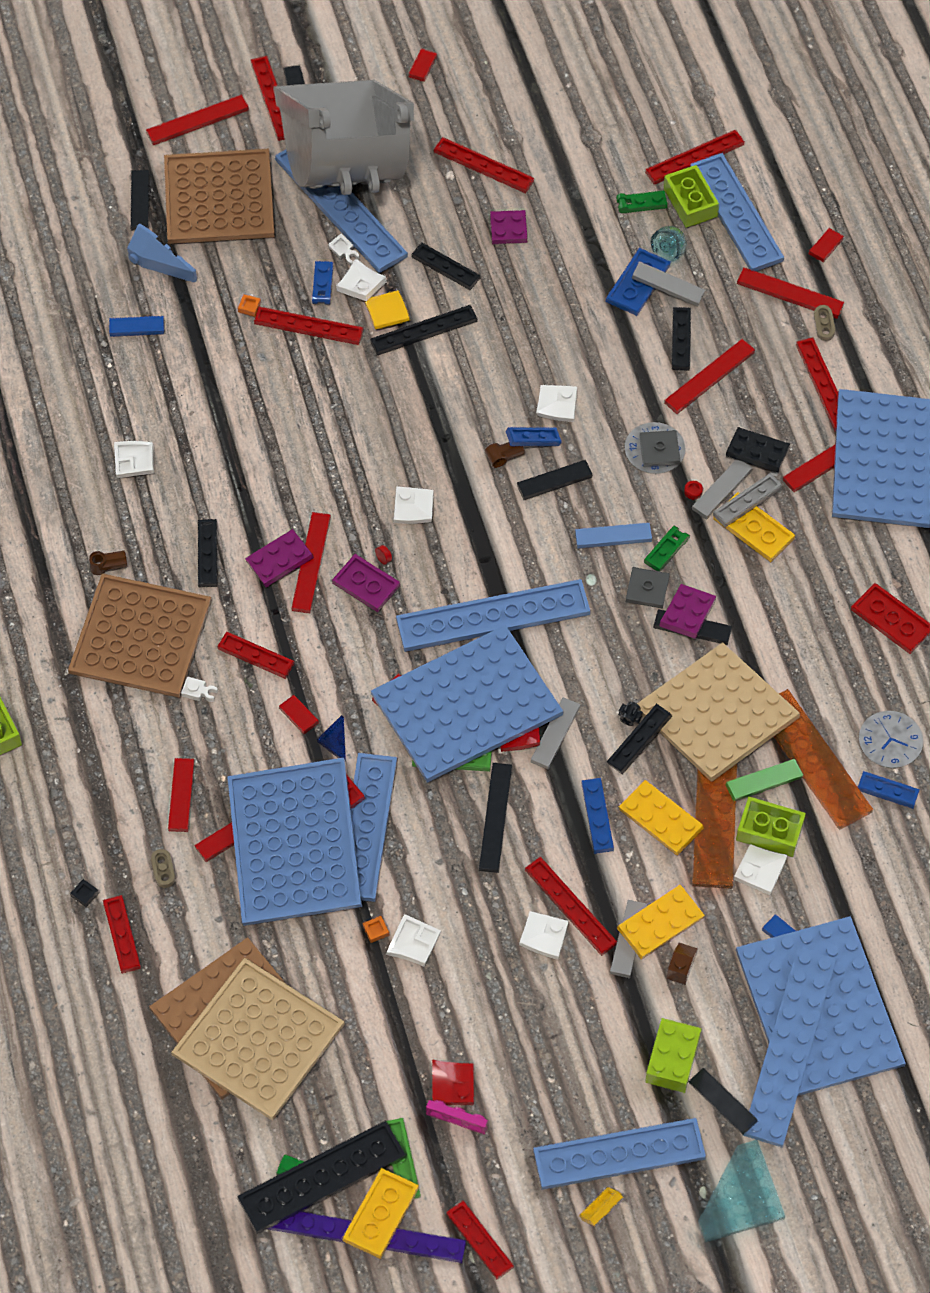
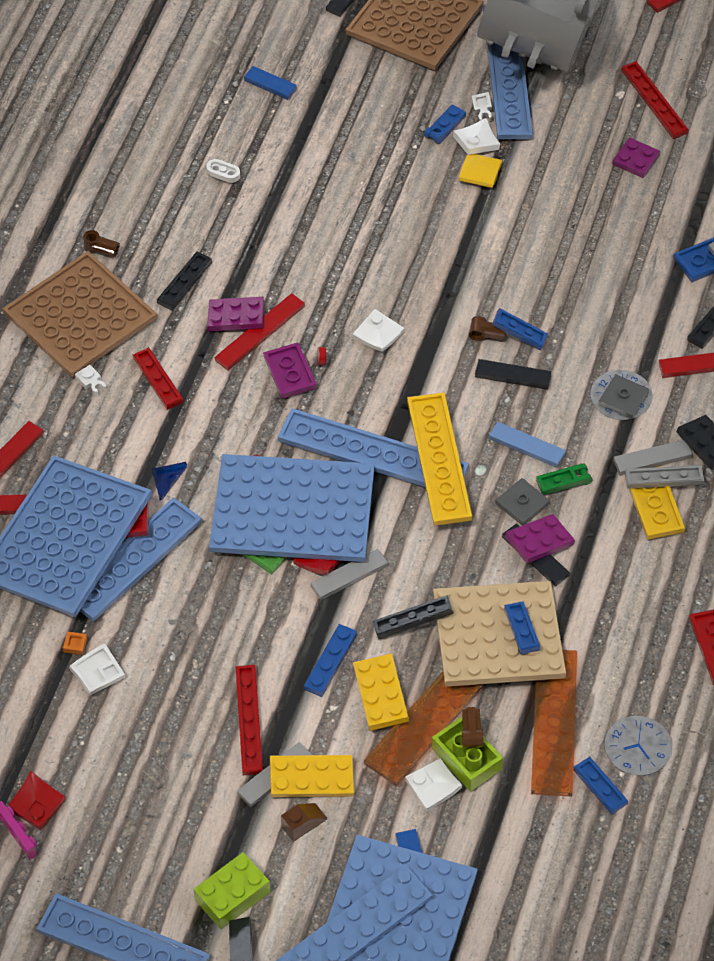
camera: 35 degrees right, 5 degrees down
white plate [114,441,154,478] -> none
medium blue wedge [127,224,197,283] -> none
orange plate [238,294,261,317] -> none
red tile [254,306,364,345] -> none
red tile [279,695,319,734] -> none
black tile [370,304,477,356] -> none
black tile [412,242,480,290] -> none
black tile [479,763,512,873] -> none
white plate [519,911,569,960] -> none
white plate [536,385,577,422] -> none
black gear [618,701,643,726] -> none
red tile [684,481,703,500] -> none
bright green tile [725,759,803,801] -> none
none -> white plate [207,159,240,183]
none -> yellow plate [407,392,472,526]
none -> reddish brown piece [462,707,484,748]
none -> blue tile [504,601,540,655]

